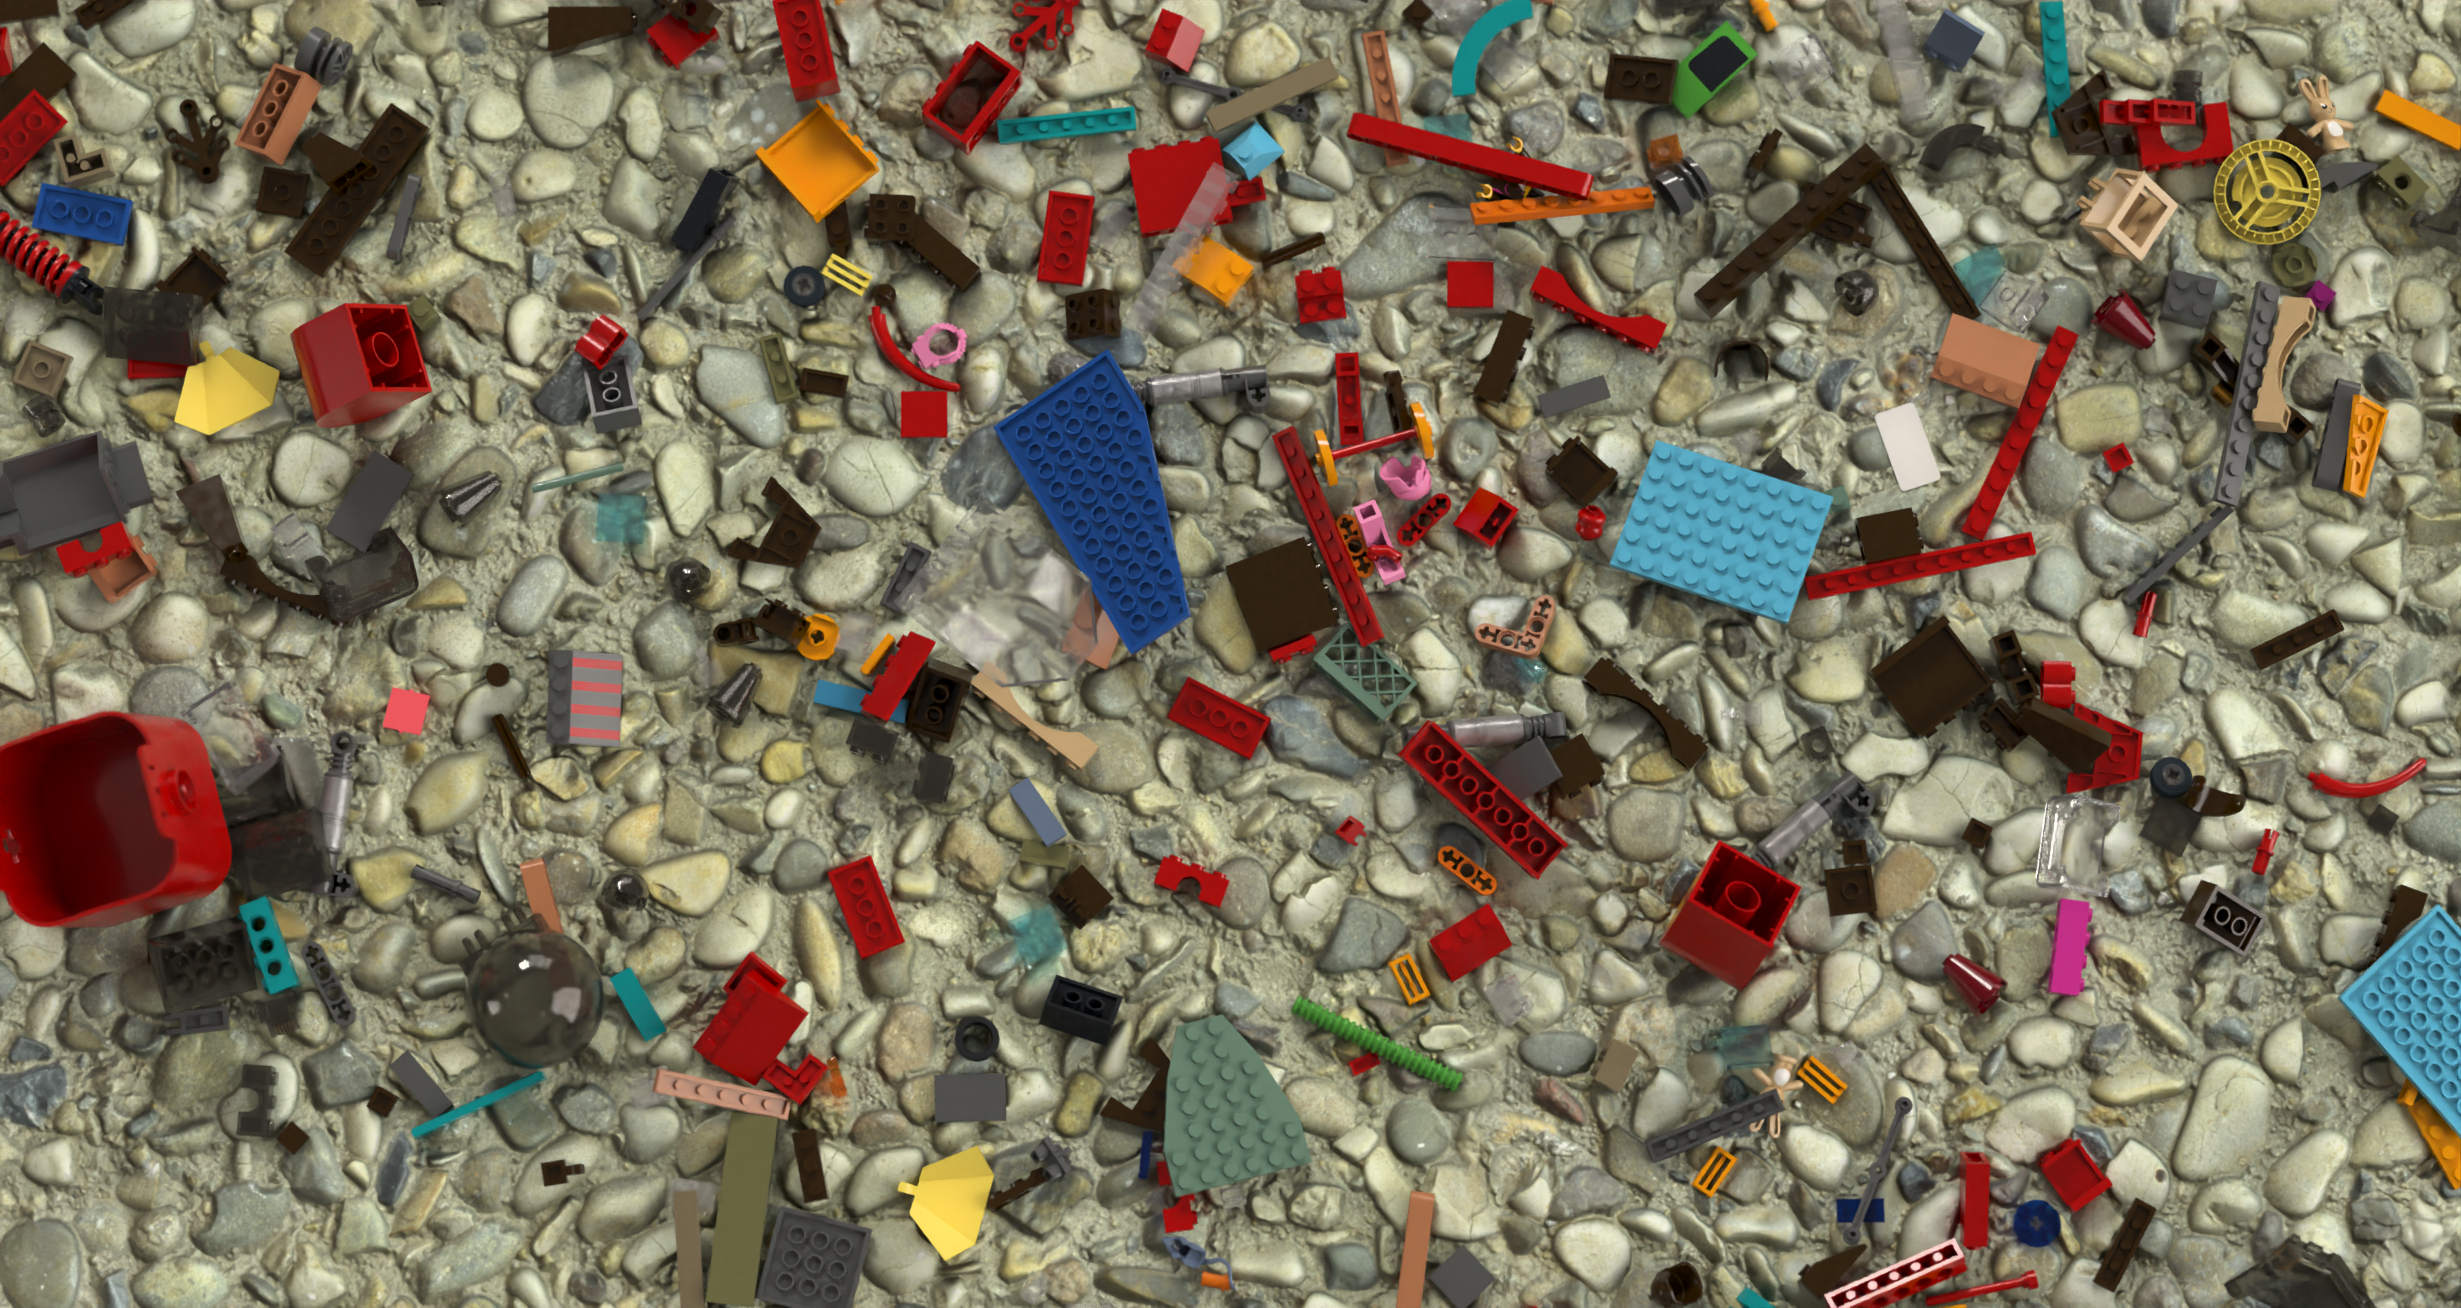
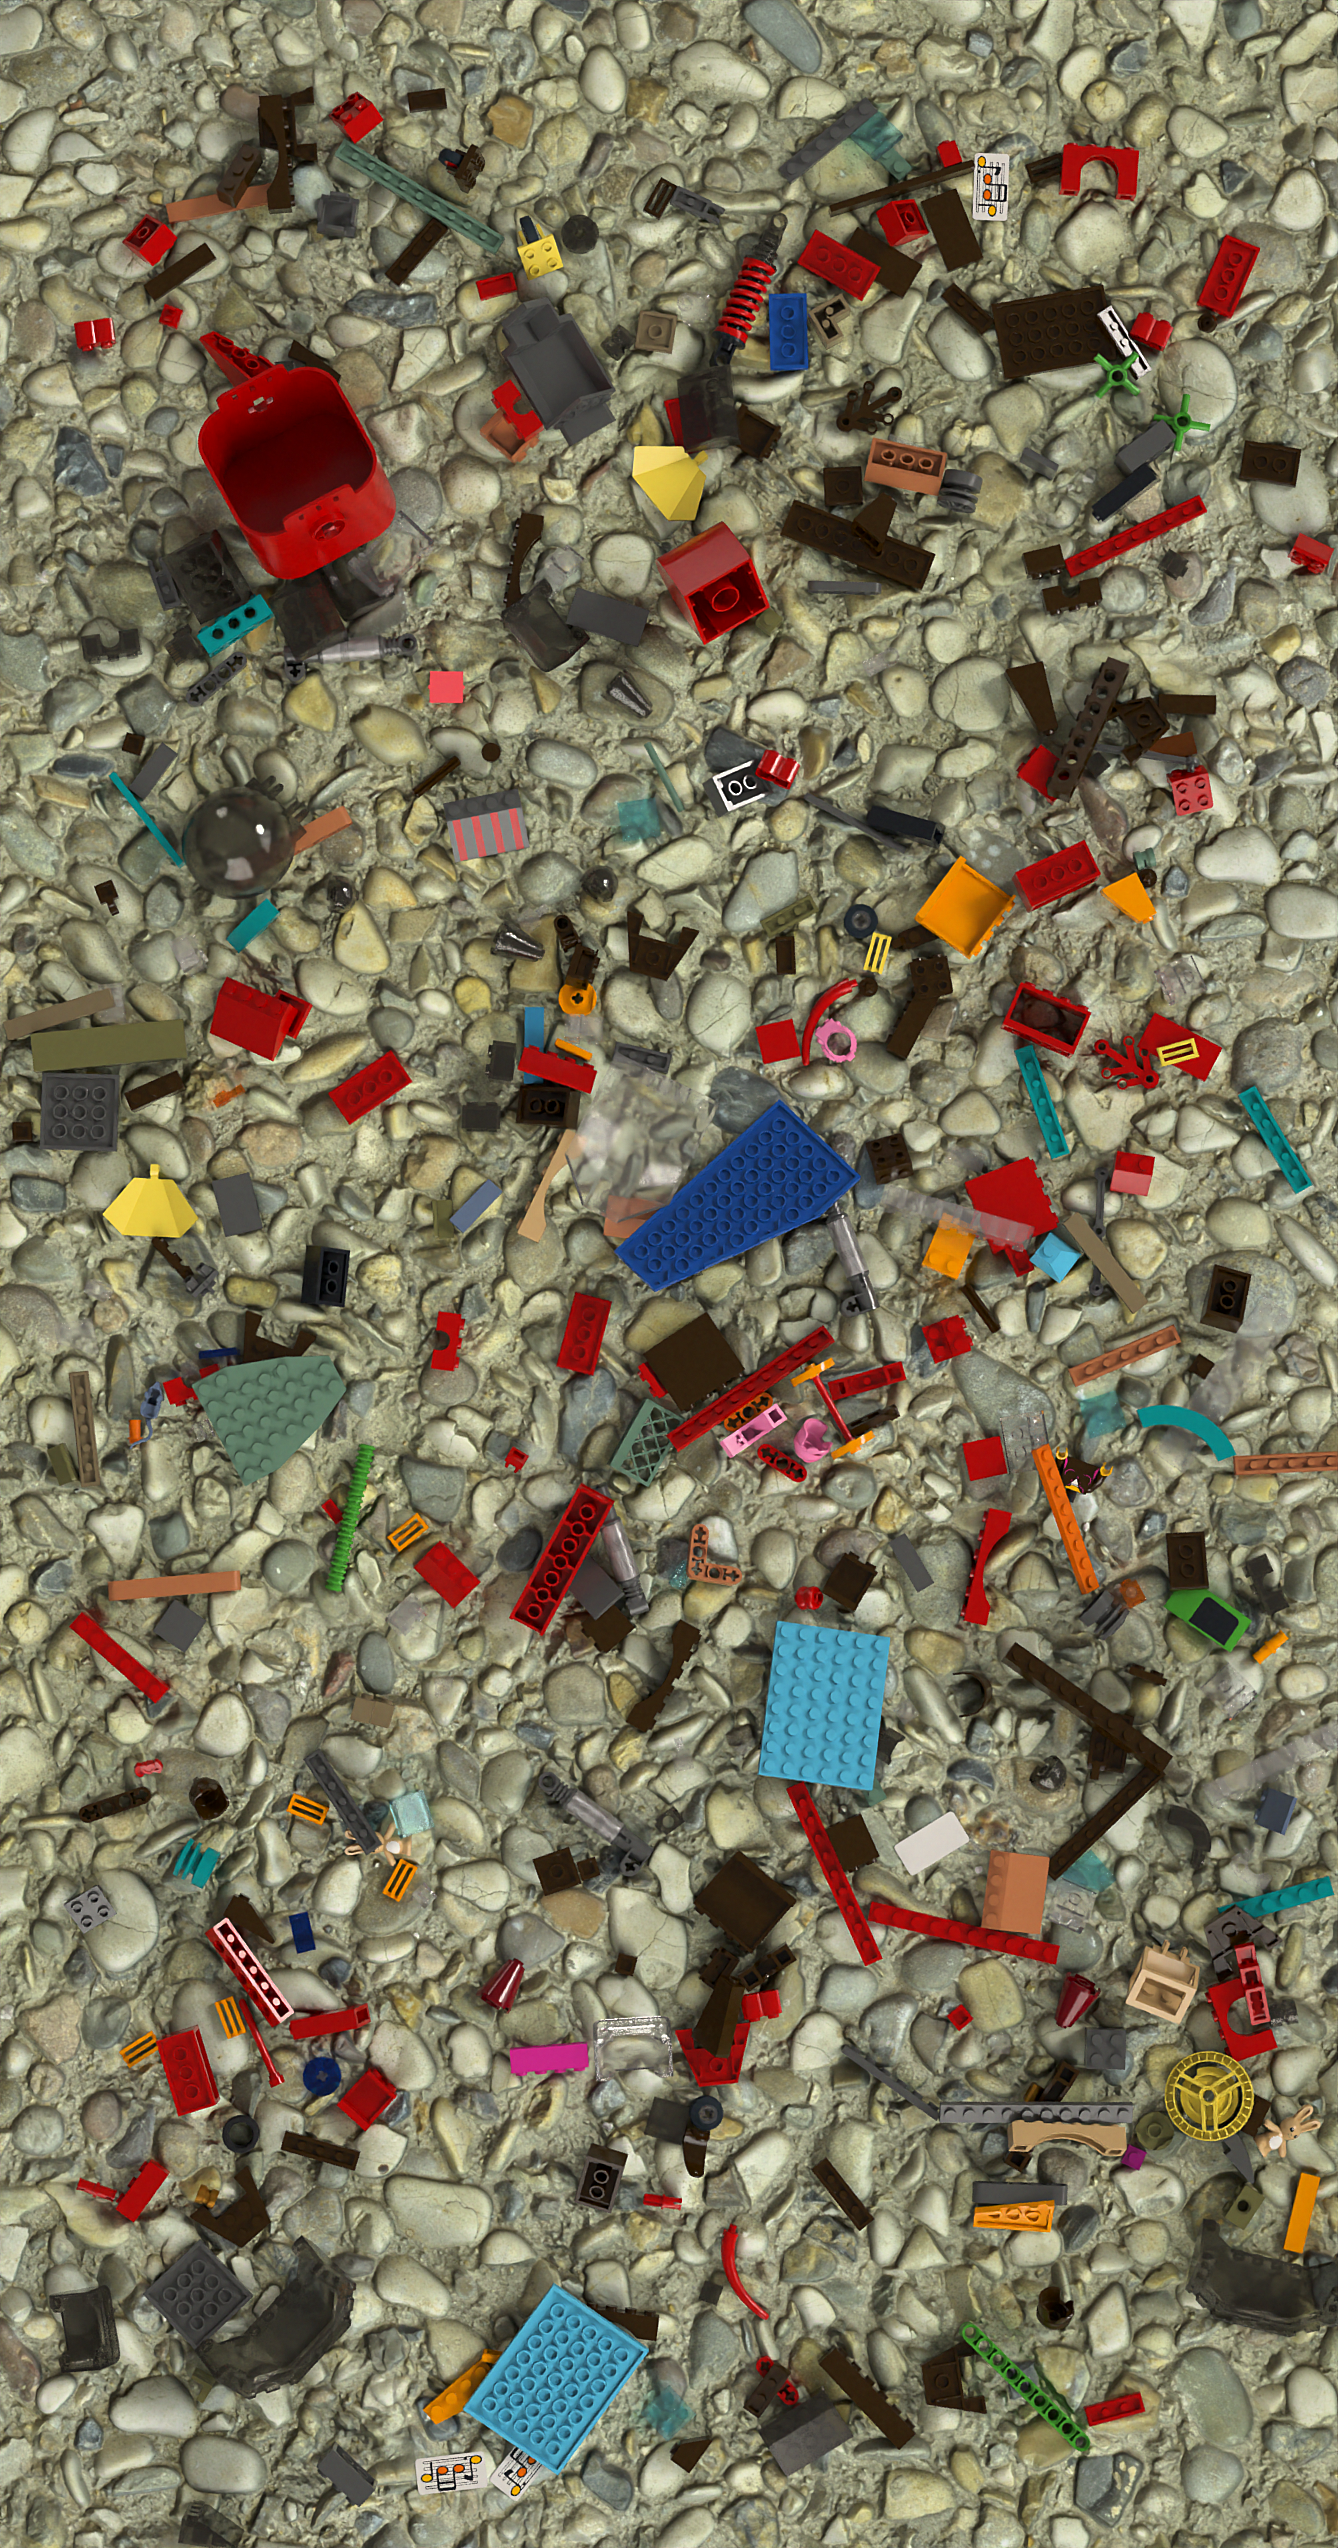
camera: 75 degrees right, 5 degrees up
dark brown slope [176,474,249,561] -> none
dark brown tile [276,1121,310,1155] -> none
dark grey pin [411,864,481,905] -> none
nougat tile [652,1069,792,1121] -> none
red plate [762,1053,829,1106] -> none
black tyre [954,1016,1000,1062] -> none
clear light blue plate [1007,904,1068,965] -> none
red tile [1037,190,1095,287] -> none
dark brown hinge [1048,865,1114,930] -> none
red beam [1346,112,1594,201] -> none
red arm [1366,545,1403,564] -> none
orange beam [1437,846,1497,896] -> none
red slope [1453,487,1519,552] -> none
dark brown brick [1473,309,1535,408] -> none
red brick [1658,840,1801,992] -> none
dark grey piece [1843,1097,1913,1245] -> none
red axle [2132,591,2157,638] -> none

